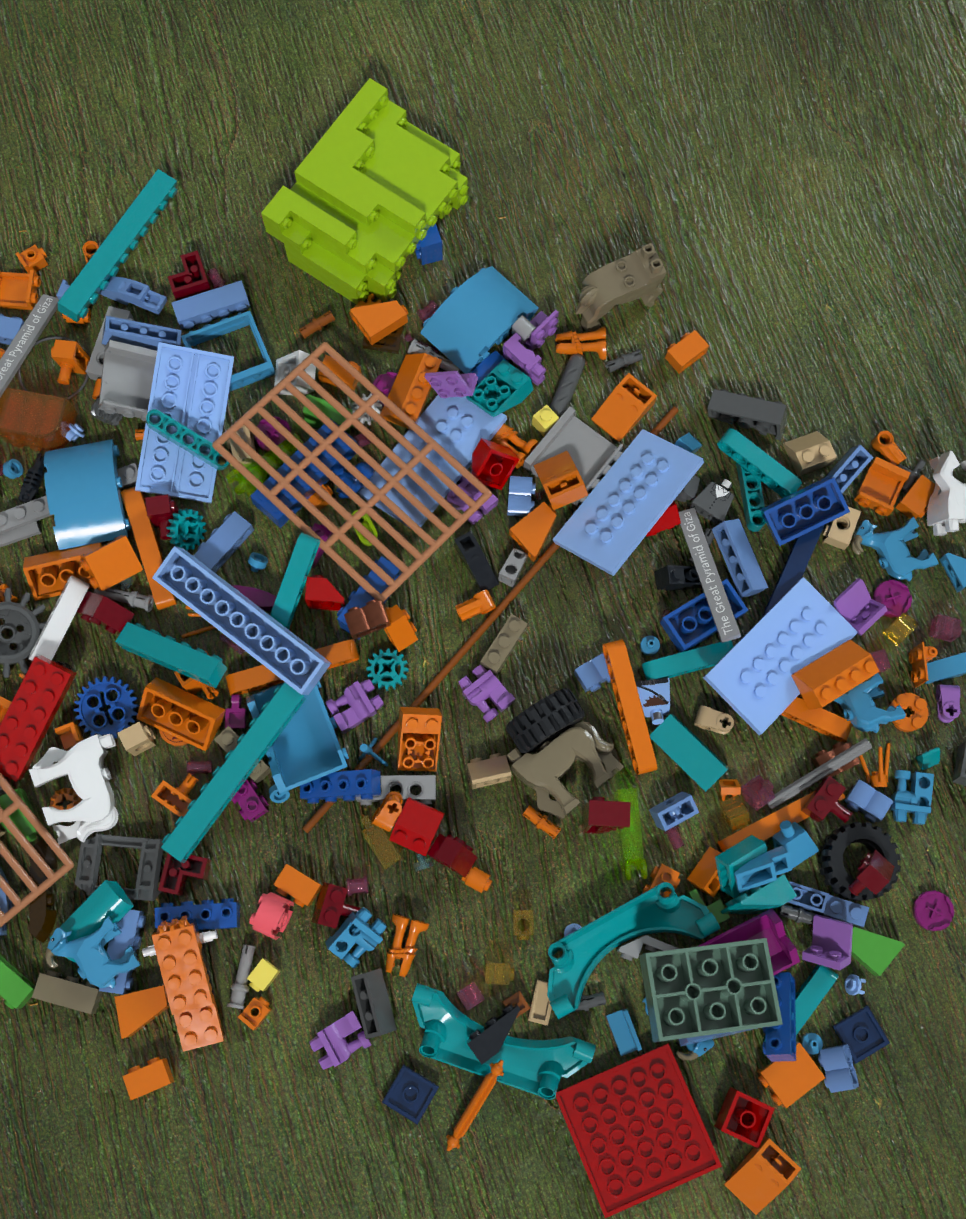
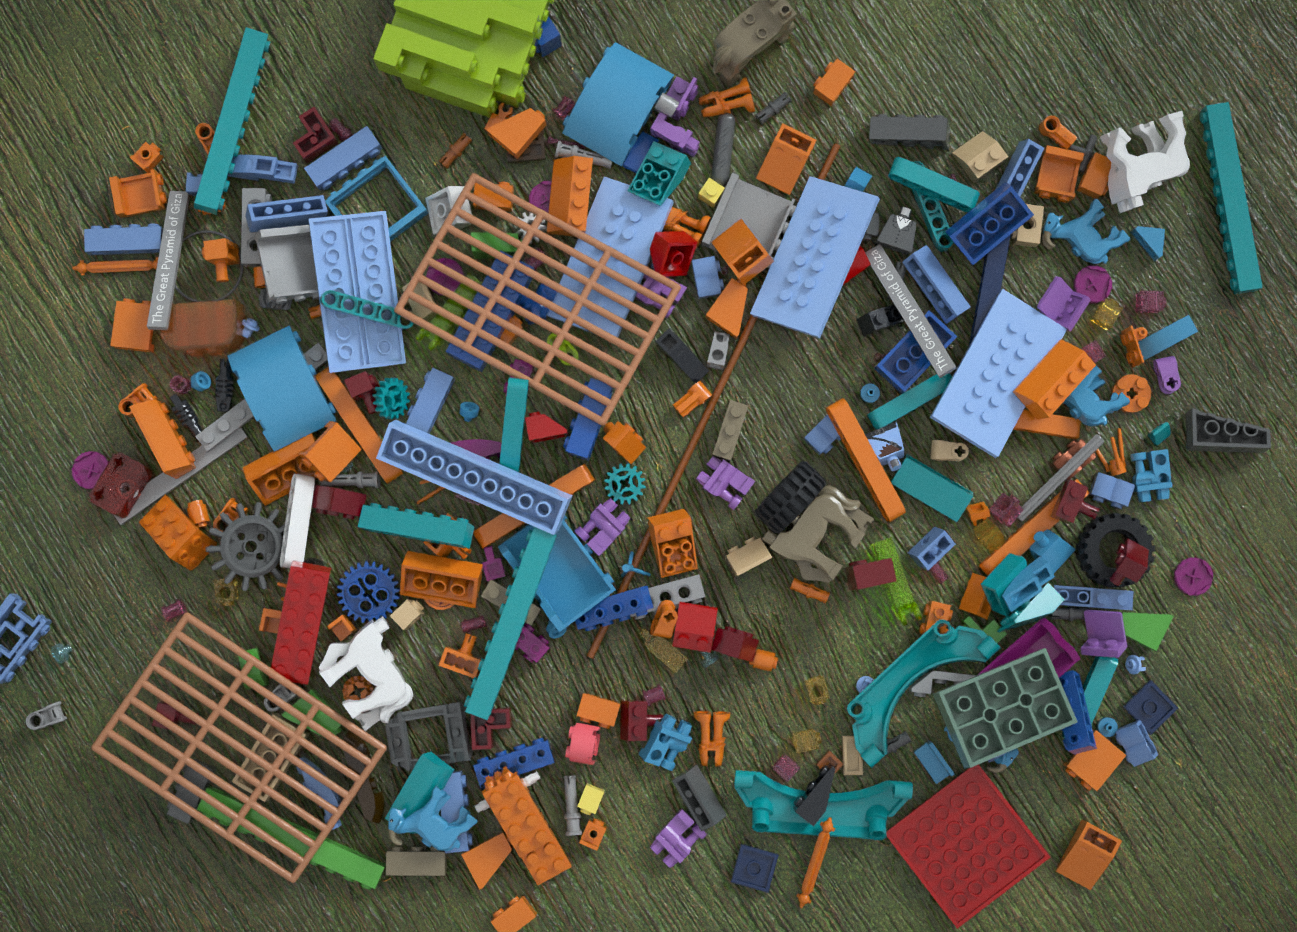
camera: 10 degrees left, 10 degrees up
copper brick [344,599,391,639] -> none
medium lavender bracket [424,371,478,398] -> none
red slope [714,1087,775,1149] -> none

